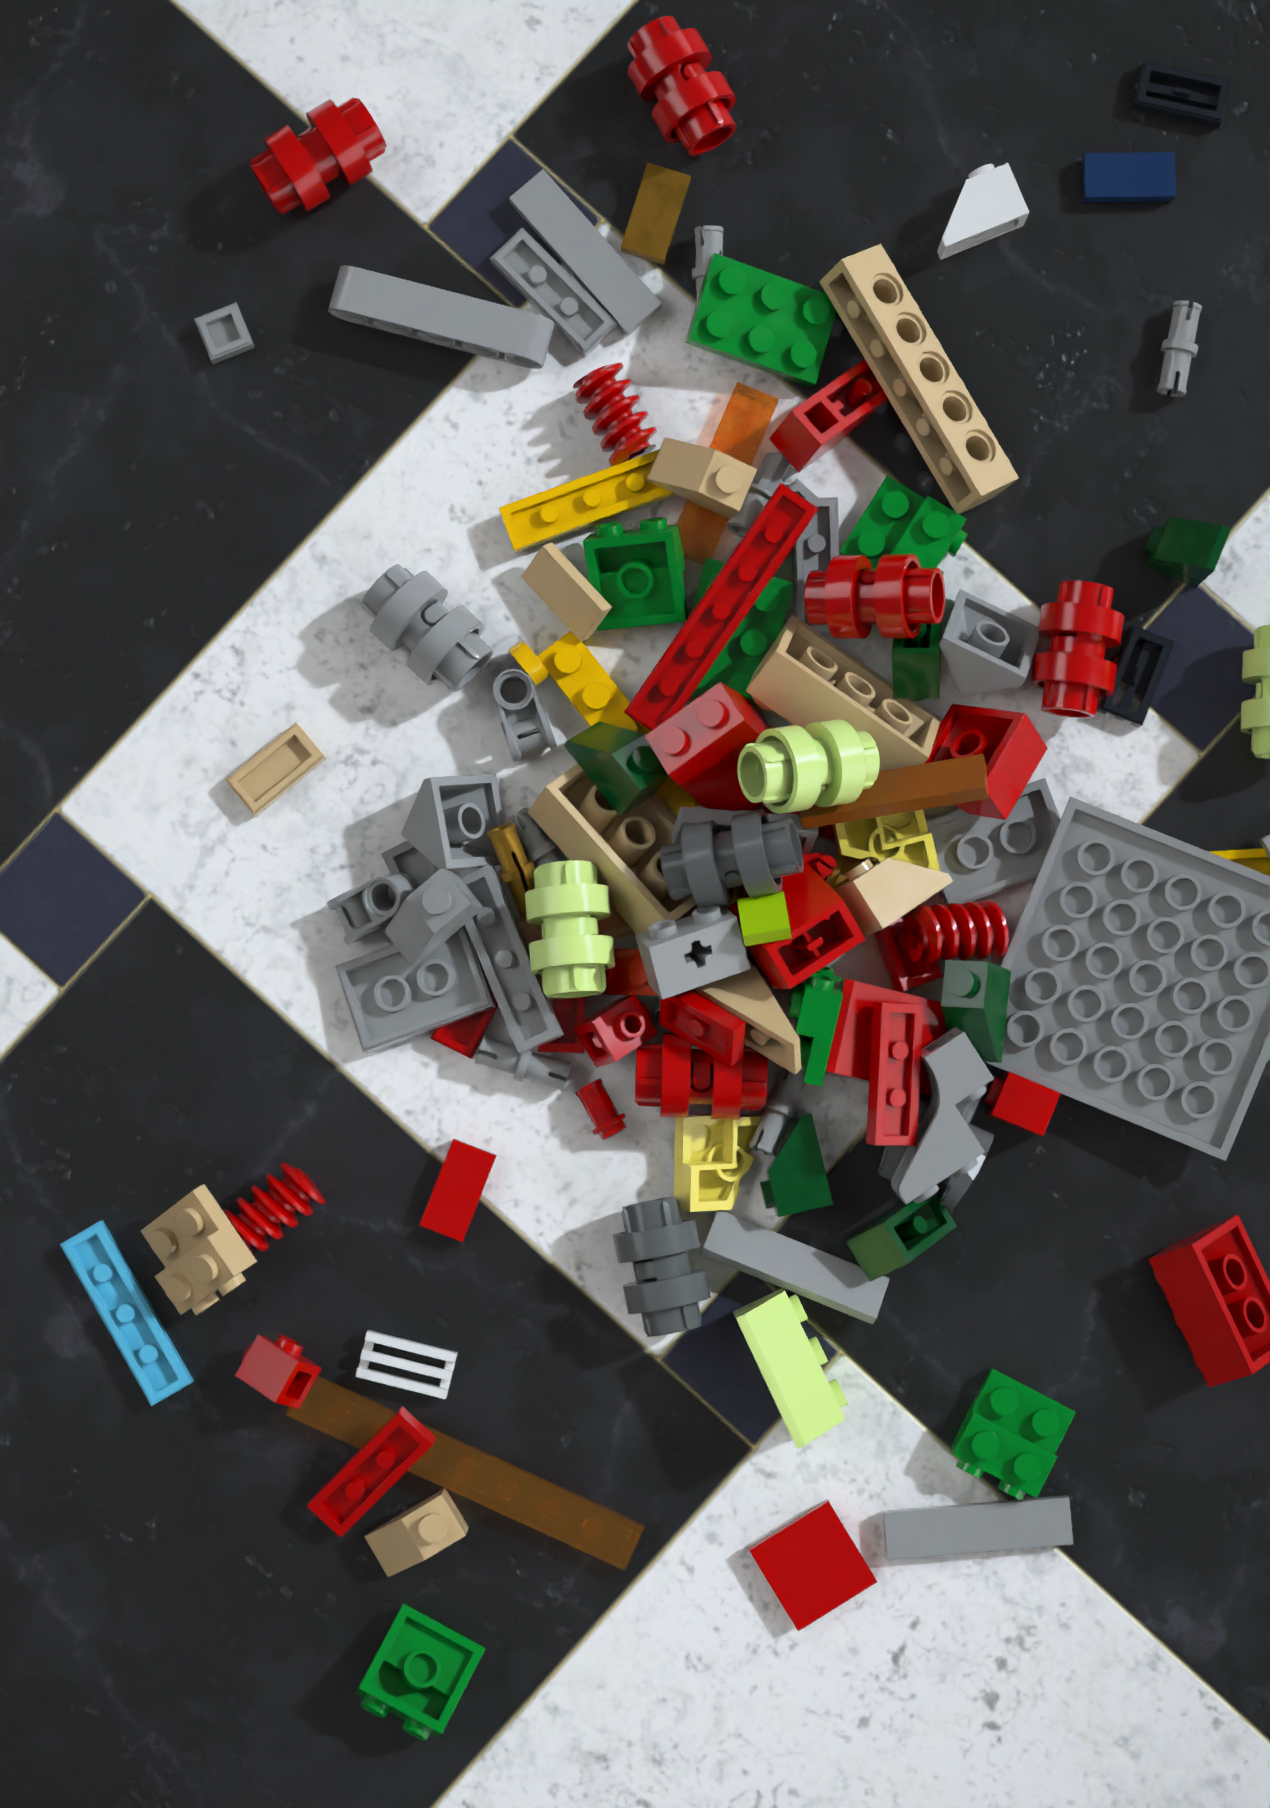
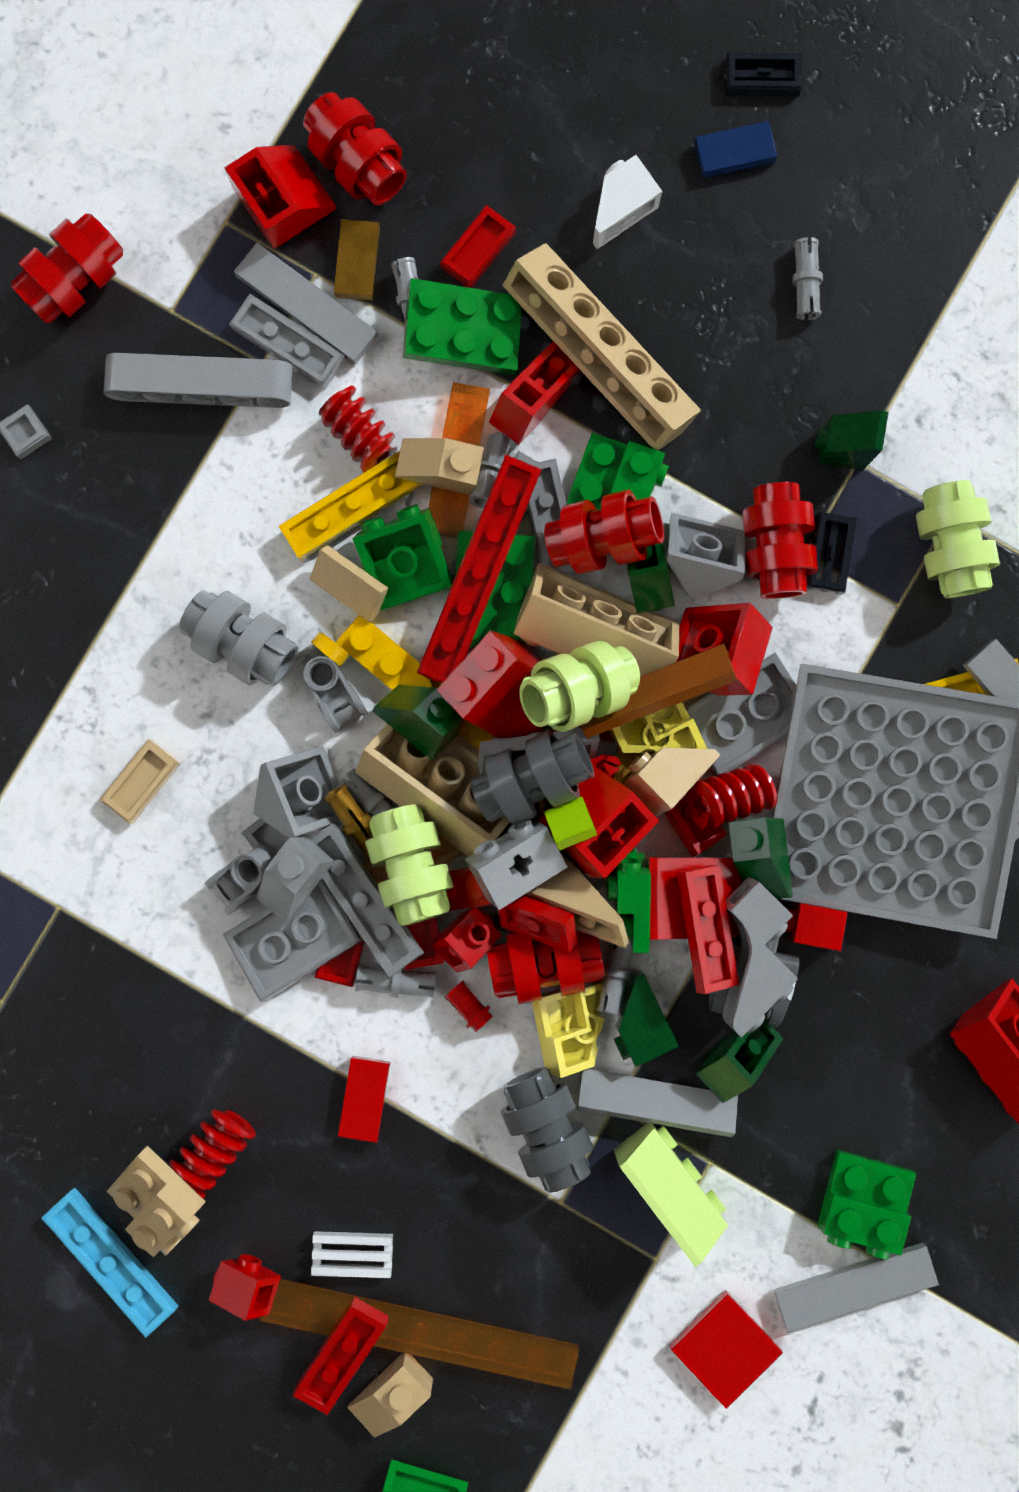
camera: 10 degrees left, 0 degrees up
none -> red slope [224,145,336,249]
none -> red tile [440,205,516,288]

